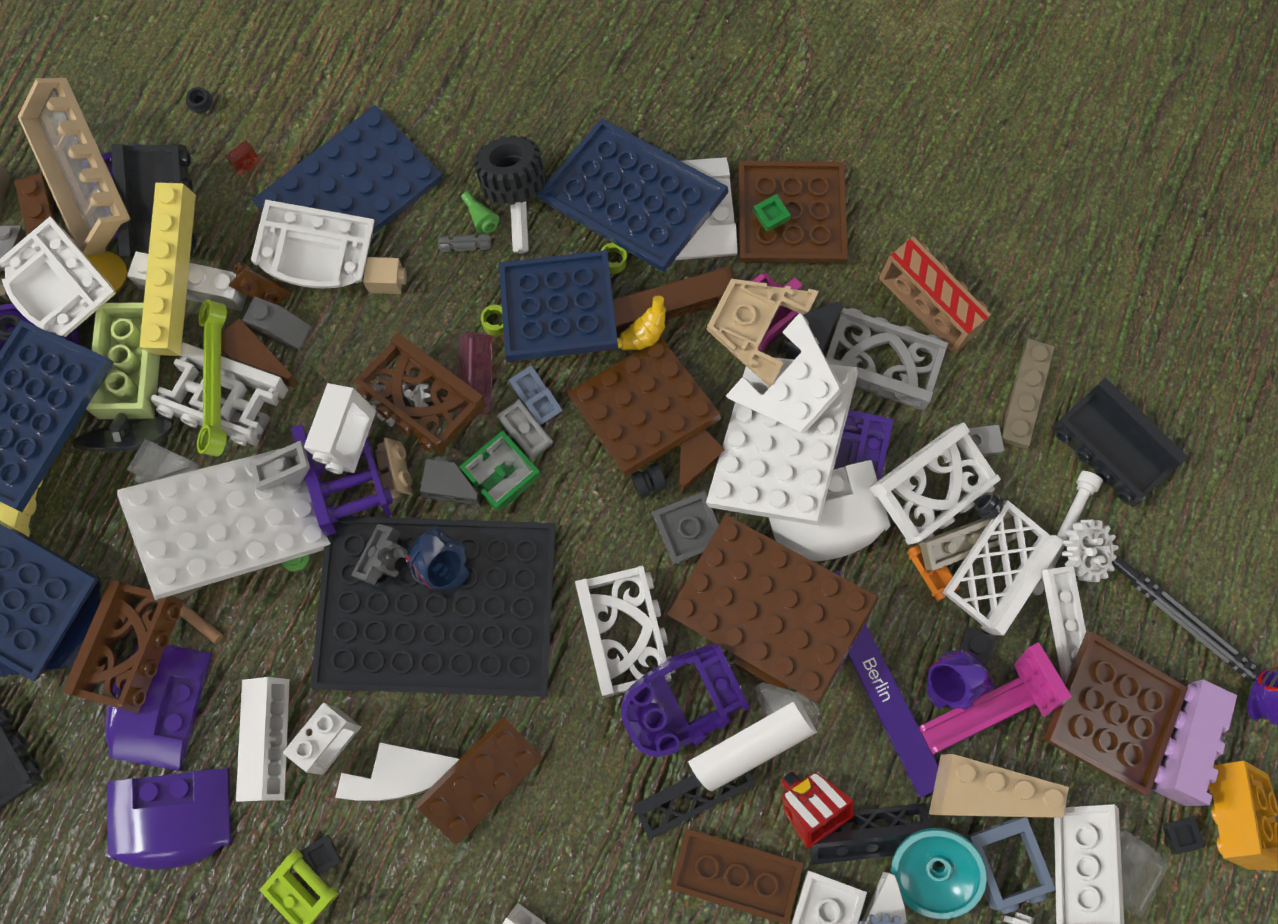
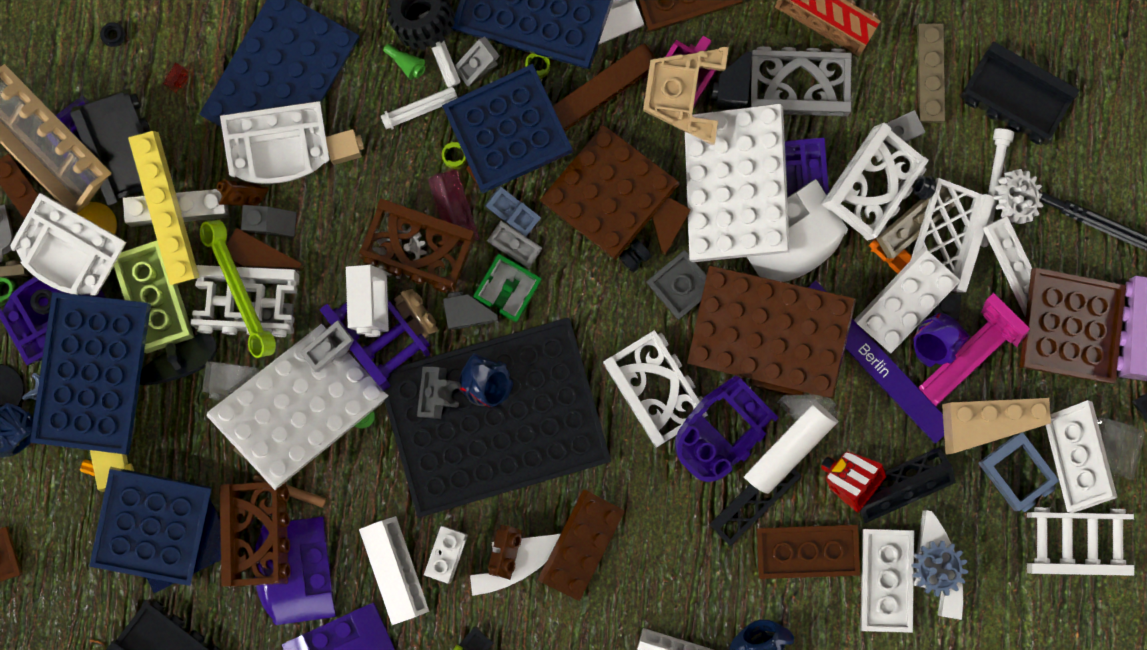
camera: 15 degrees left, 10 degrees up
dark grey axle [438,233,491,252] -> none
yellow piece [617,296,666,351] -> none
white wing [726,313,843,433] -> none
teal dish [891,828,987,919] -> none
none -> white axle [381,87,458,130]
none -> light grey slope [455,37,500,87]
none -> reddish brown hinge [487,525,523,580]
none -> white plate [854,247,961,353]

